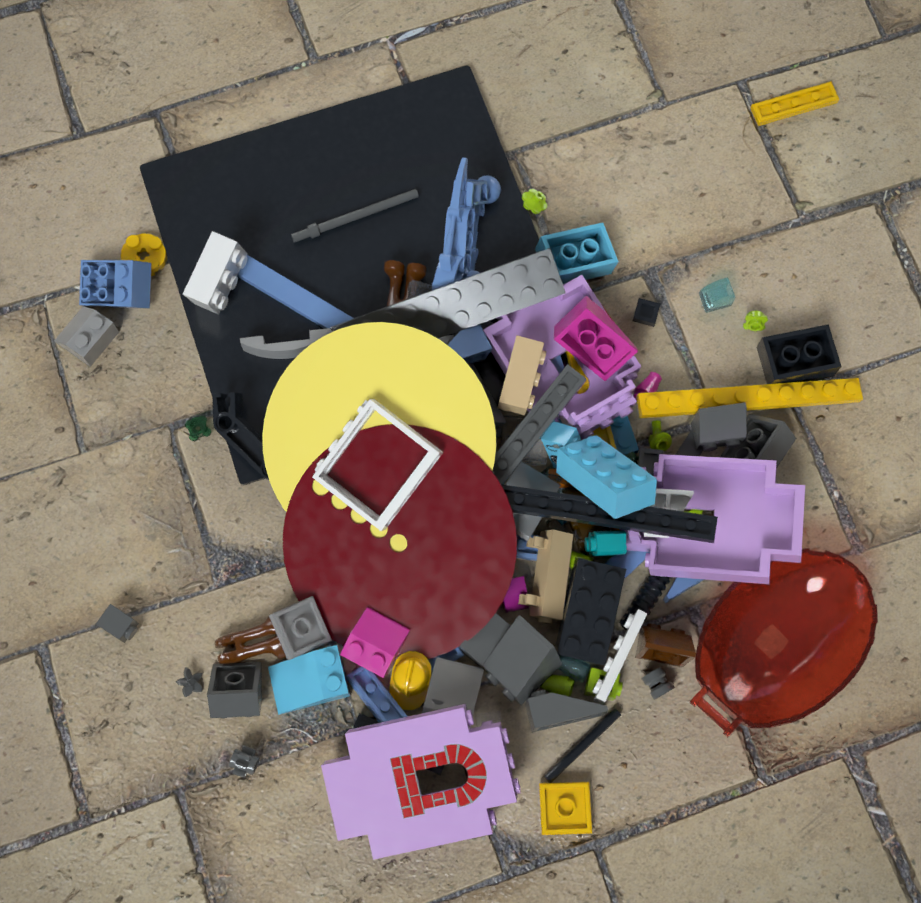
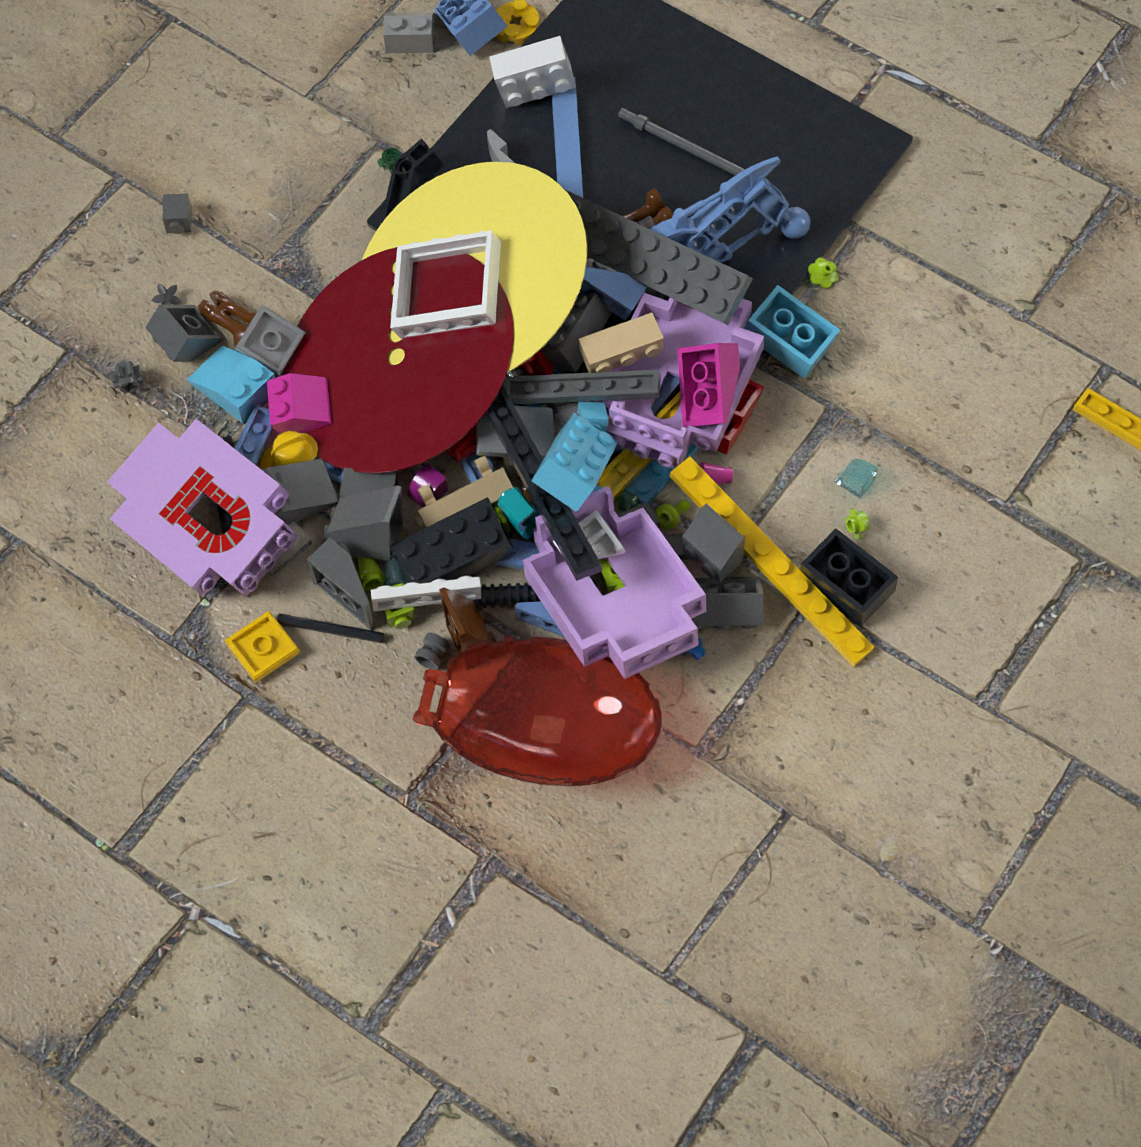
camera: 60 degrees right, 10 degrees down
black plate [632,298,661,327] -> none

